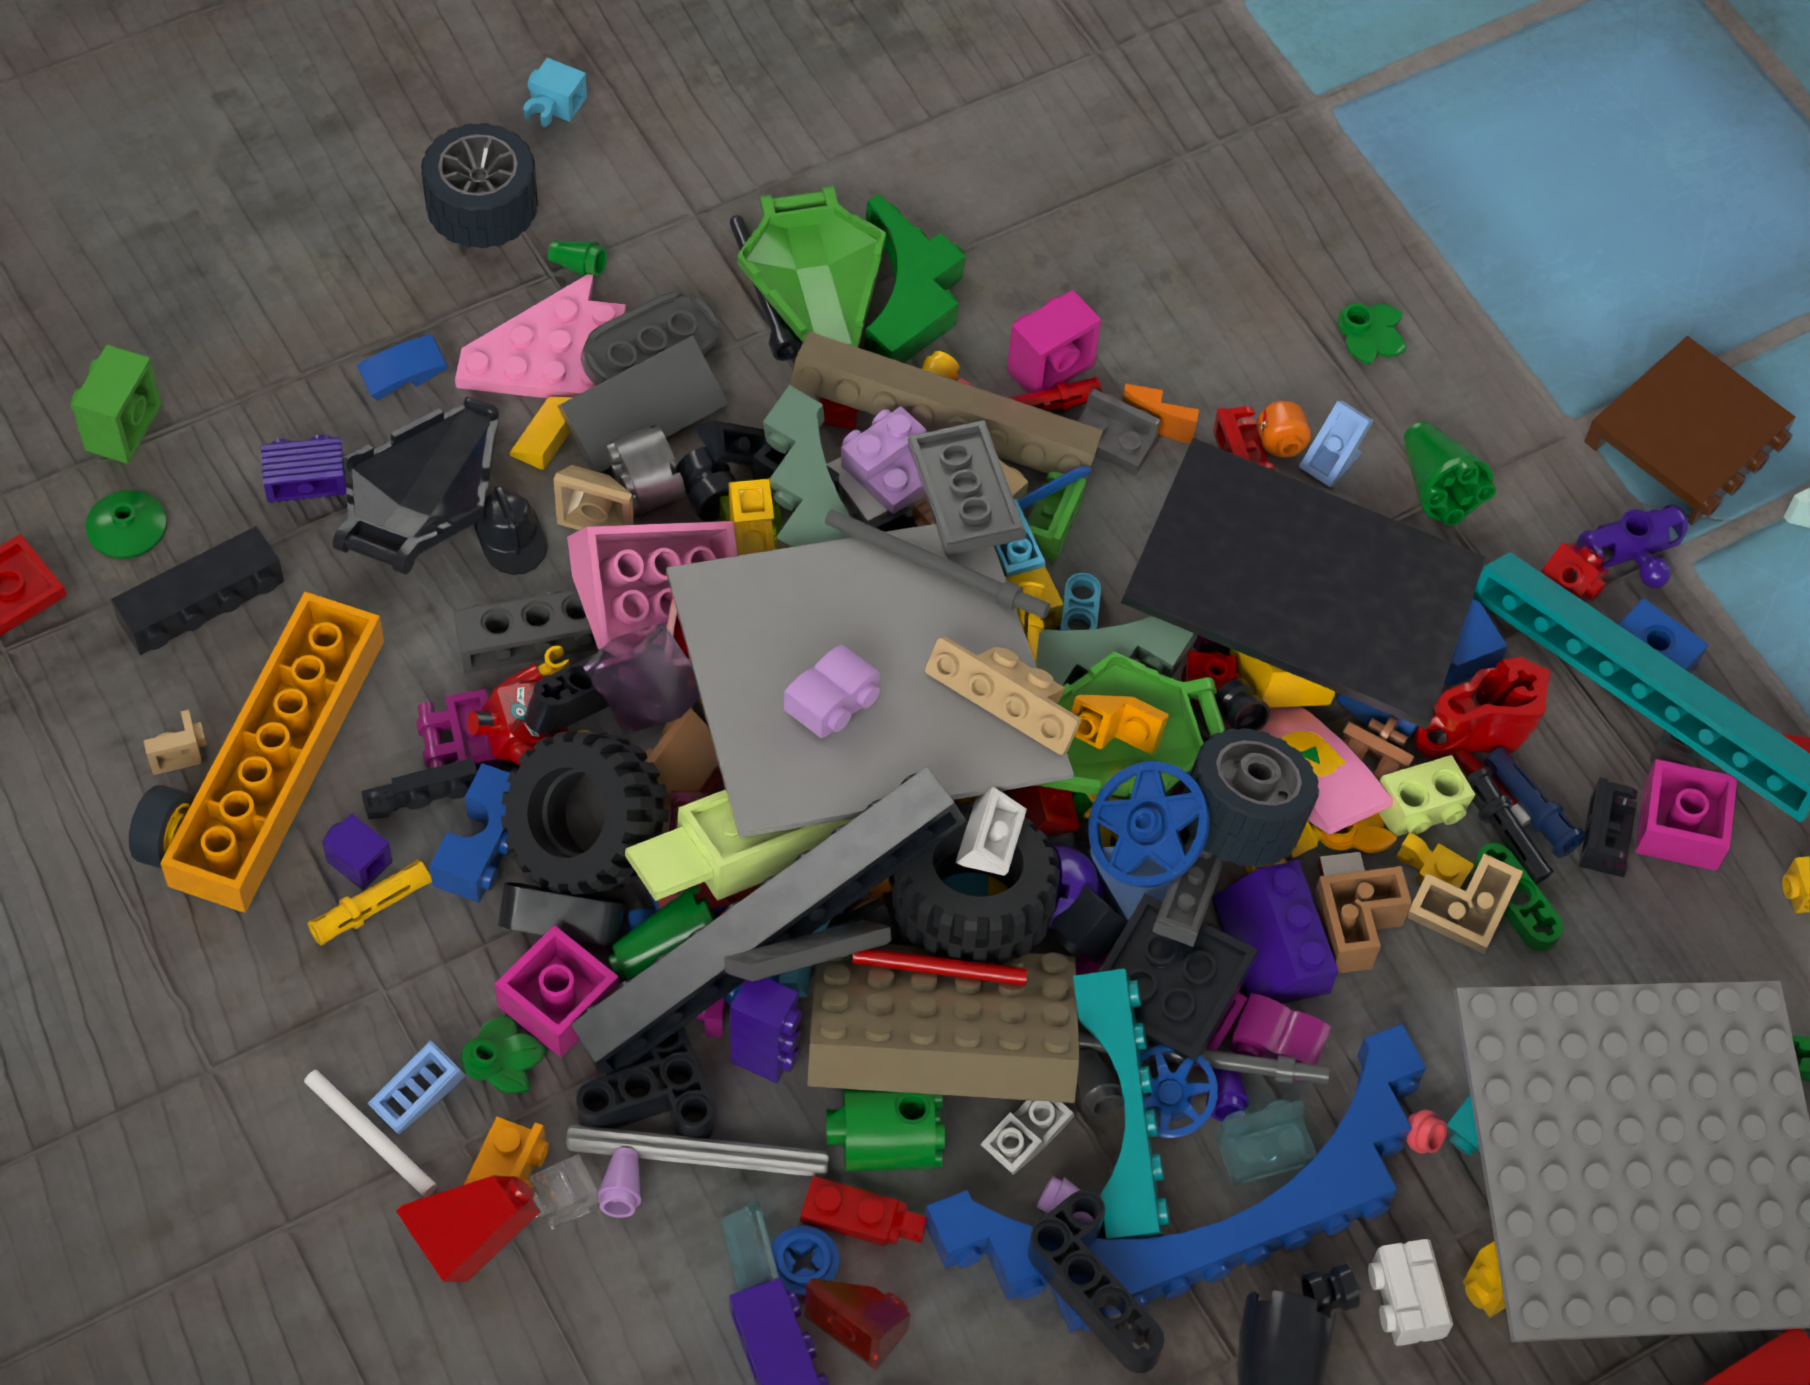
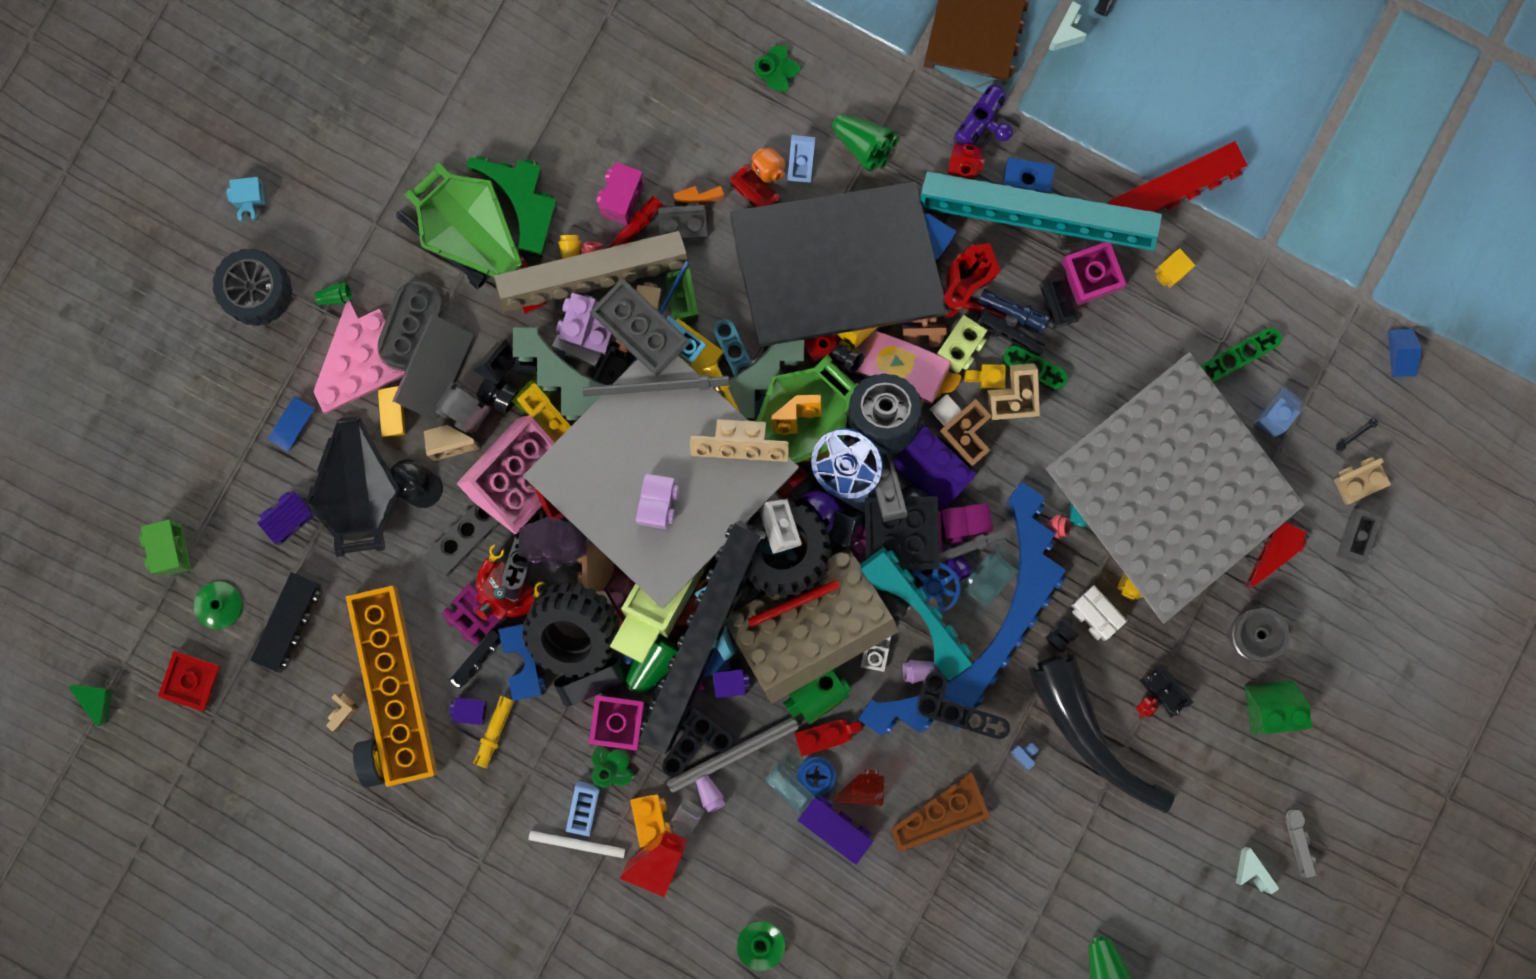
camera: 30 degrees left, 25 degrees up
dark grey tile [724,920,891,981] -> none

